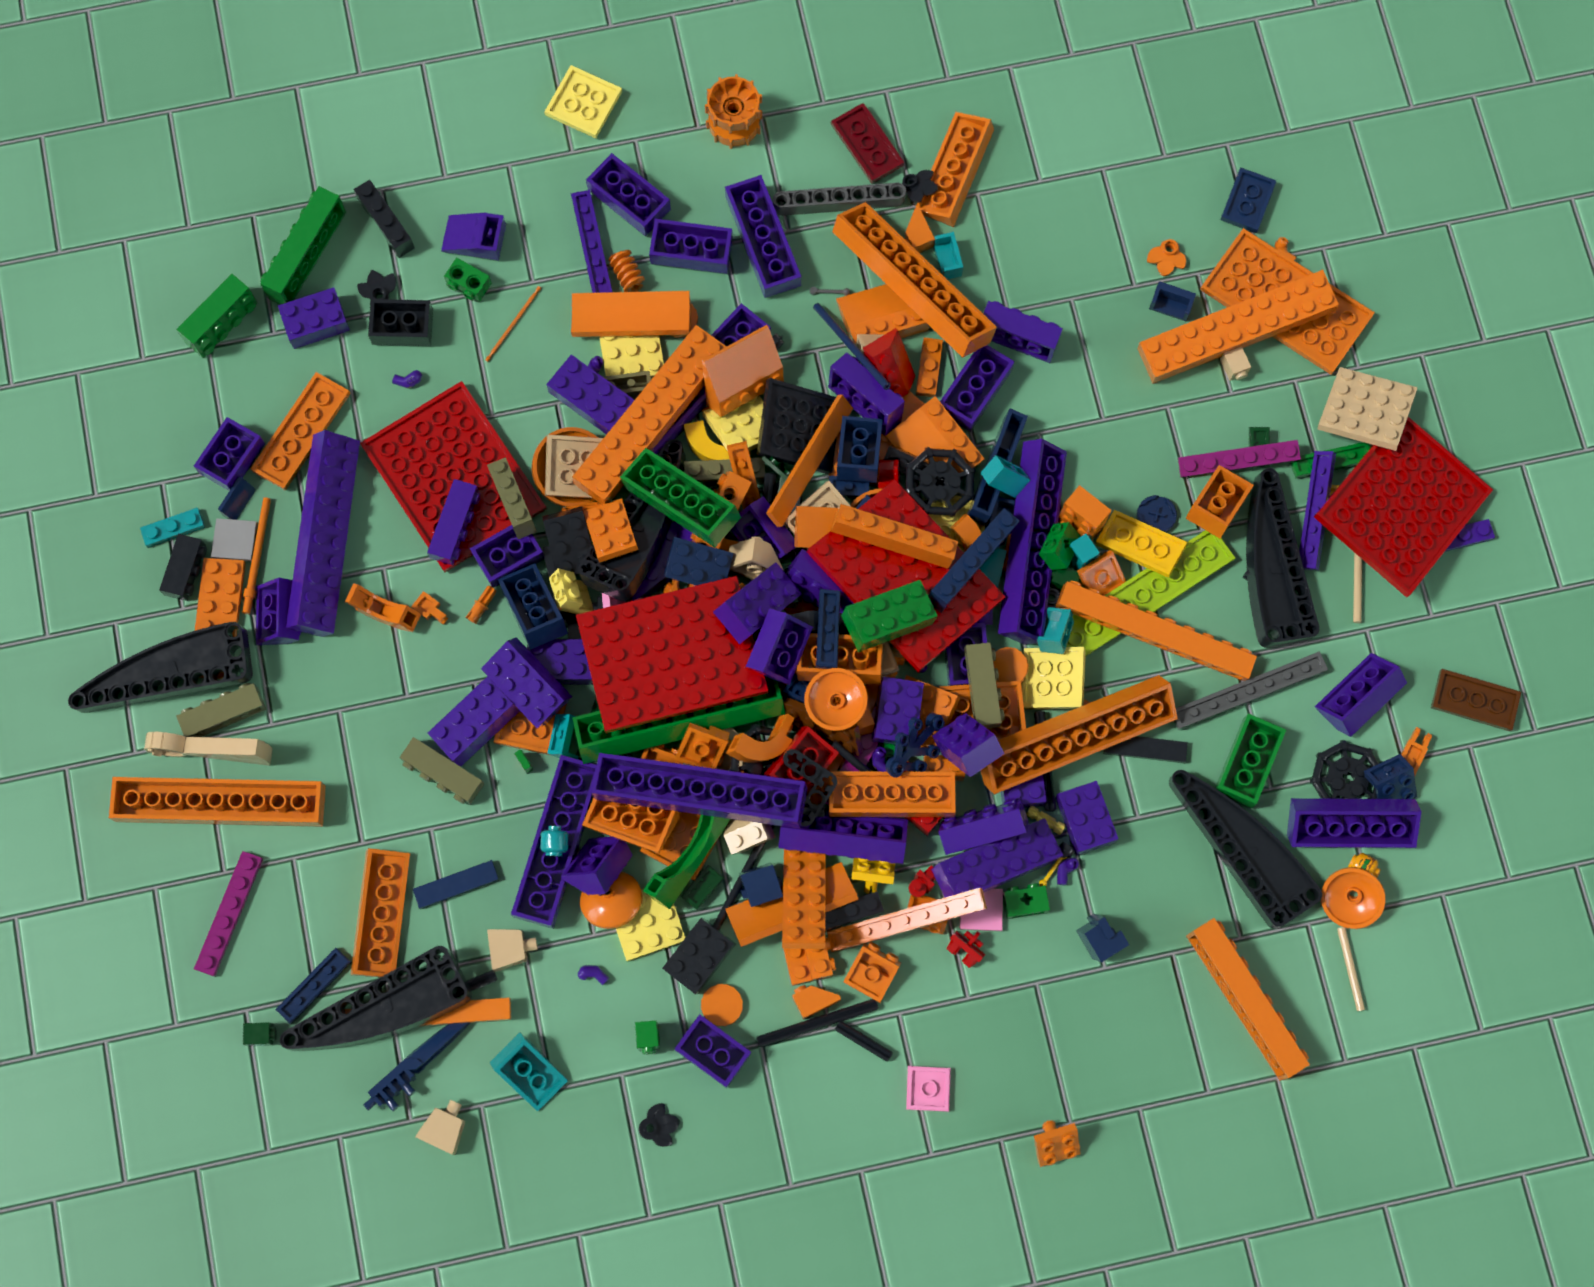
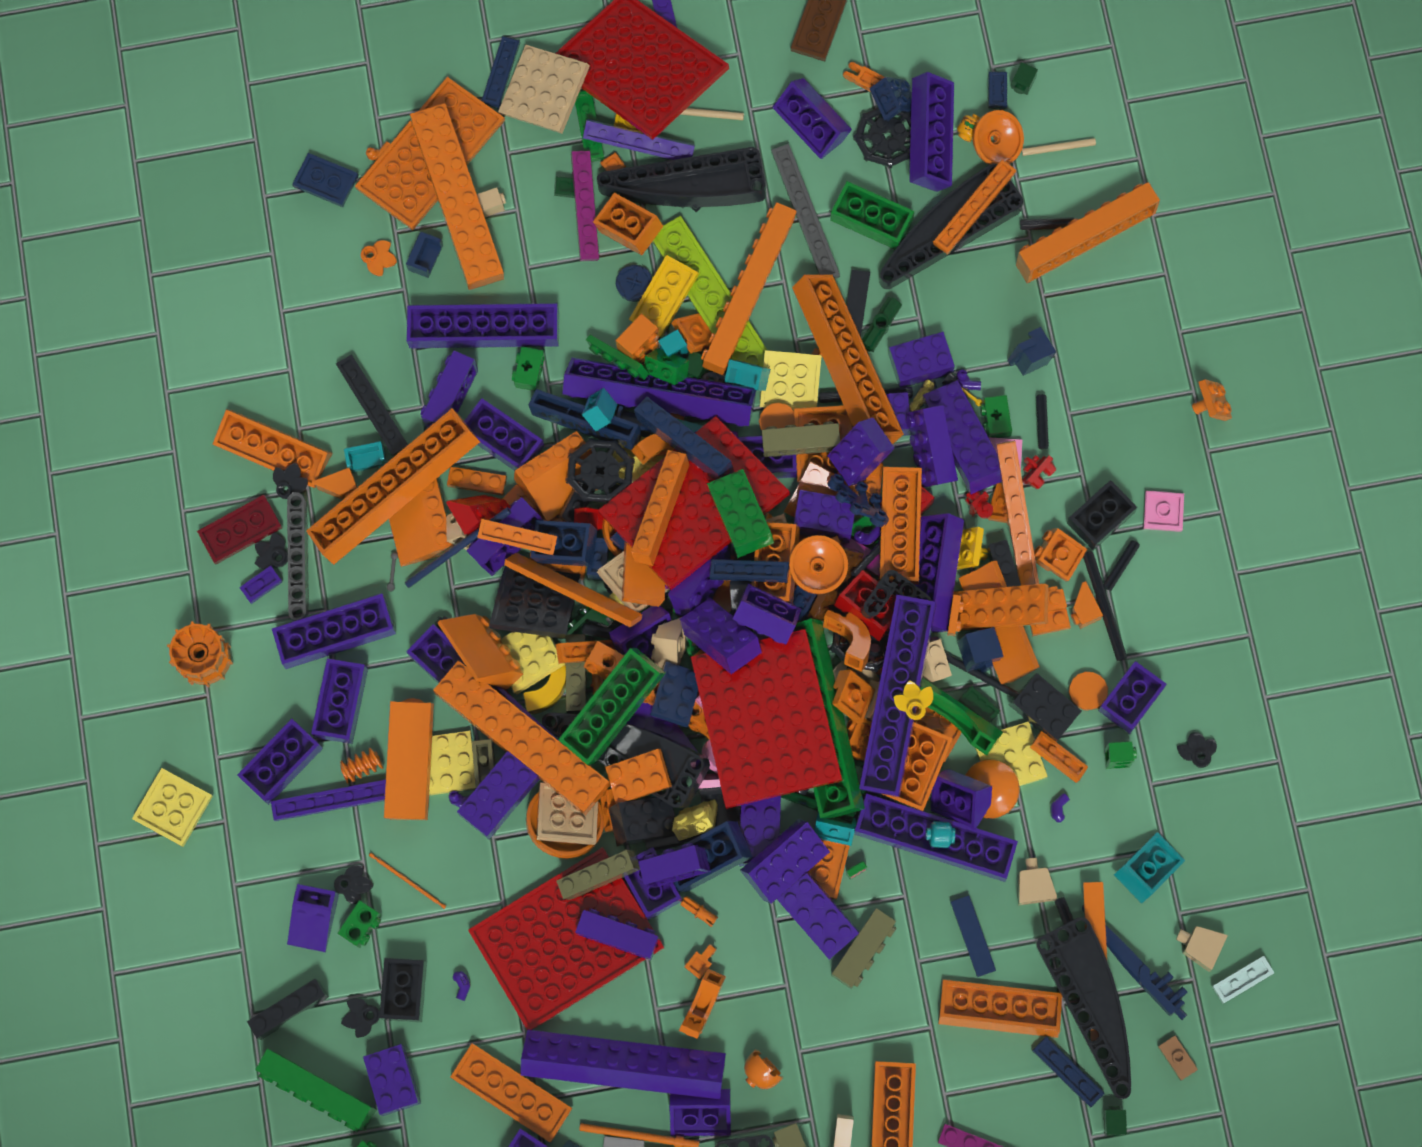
camera: 80 degrees left, 0 degrees up
none -> dark purple plate [239,566,282,604]
none -> black plate [255,533,288,569]
none -> black plate [334,865,374,904]
none -> black plate [336,354,408,457]
none -> dark purple brick [407,303,559,348]
none -> orange plate [477,519,557,555]
none -> dark blue tile [481,36,520,108]
none -> green brick [512,347,545,391]
none -> green plate [586,335,649,380]
none -> orange tile [600,153,626,171]
none -> dark purple brick [639,843,711,888]
none -> orange cylinder [744,1049,783,1090]
none -> dark green piece [862,297,902,352]
none -> yellow plate [894,681,933,720]
none -> orange tile [933,159,1017,255]
none -> orange plate [947,595,964,637]
none -> dark blue plate [988,72,1007,109]
none -> dark green brick [1011,62,1038,95]
none -> black axle [1020,217,1075,230]
none -> orange plate [1030,731,1088,783]
none -> black axle [1036,394,1049,449]
none -> black brick [1067,480,1137,551]
none -> medium nougat plate [1158,1036,1198,1081]
none -> light aqua plate [1212,956,1274,1004]

